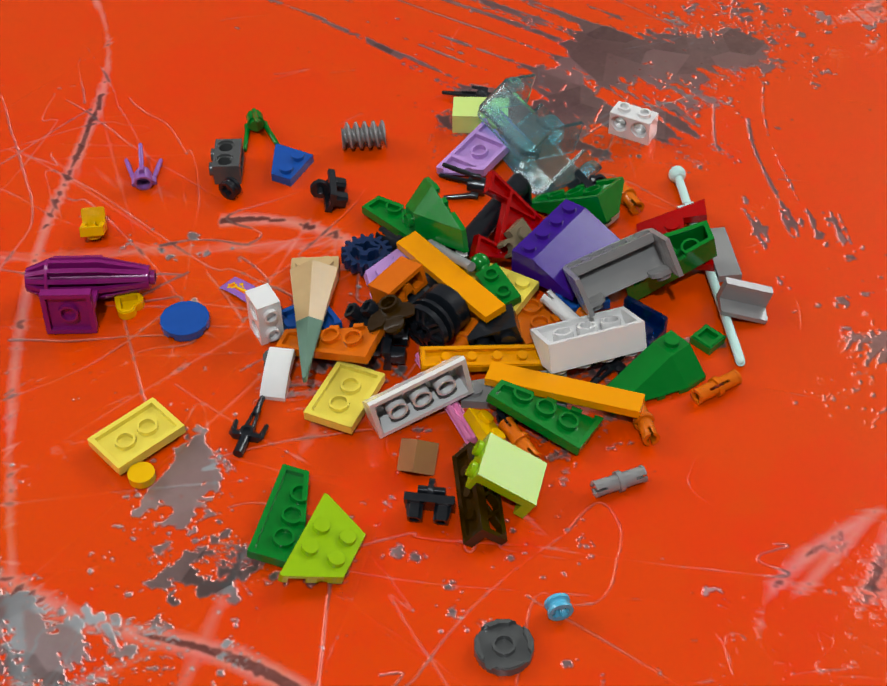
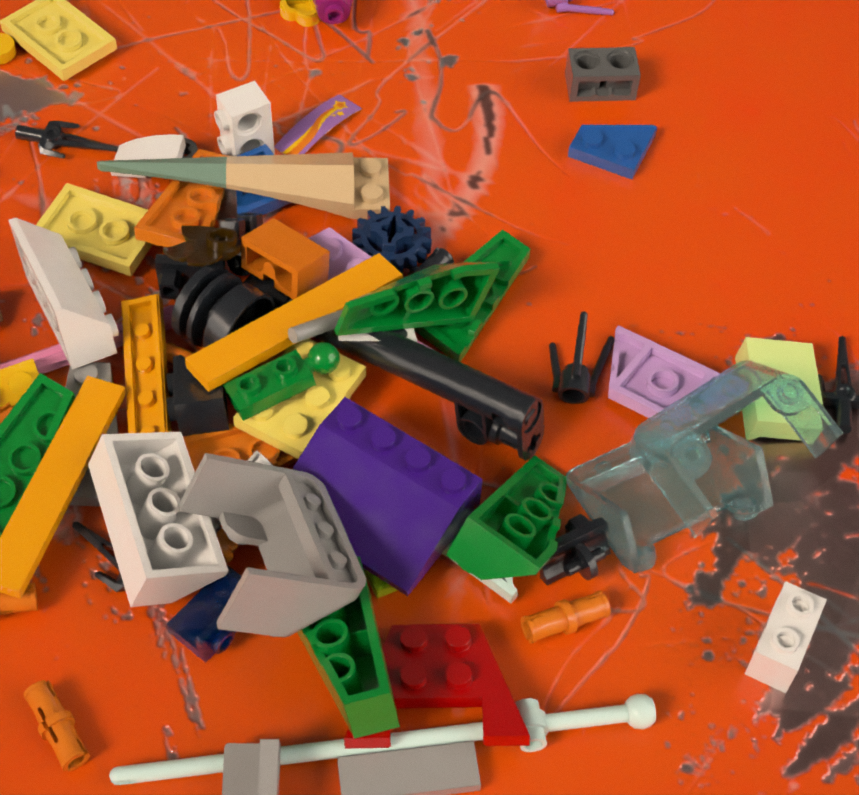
camera: 85 degrees right, 10 degrees up
blue tile [160,301,210,342] -> none
black bush [219,177,242,200] -> none
green plant [243,108,279,151] -> none
black hips [310,168,348,213] -> none
light grey piece [341,120,386,150] -> none
red wing [469,170,544,262] -> none
dark tan plate [497,218,532,259] -> none
green wedge [606,330,706,414] -> none
green tile [689,324,726,355] -> none

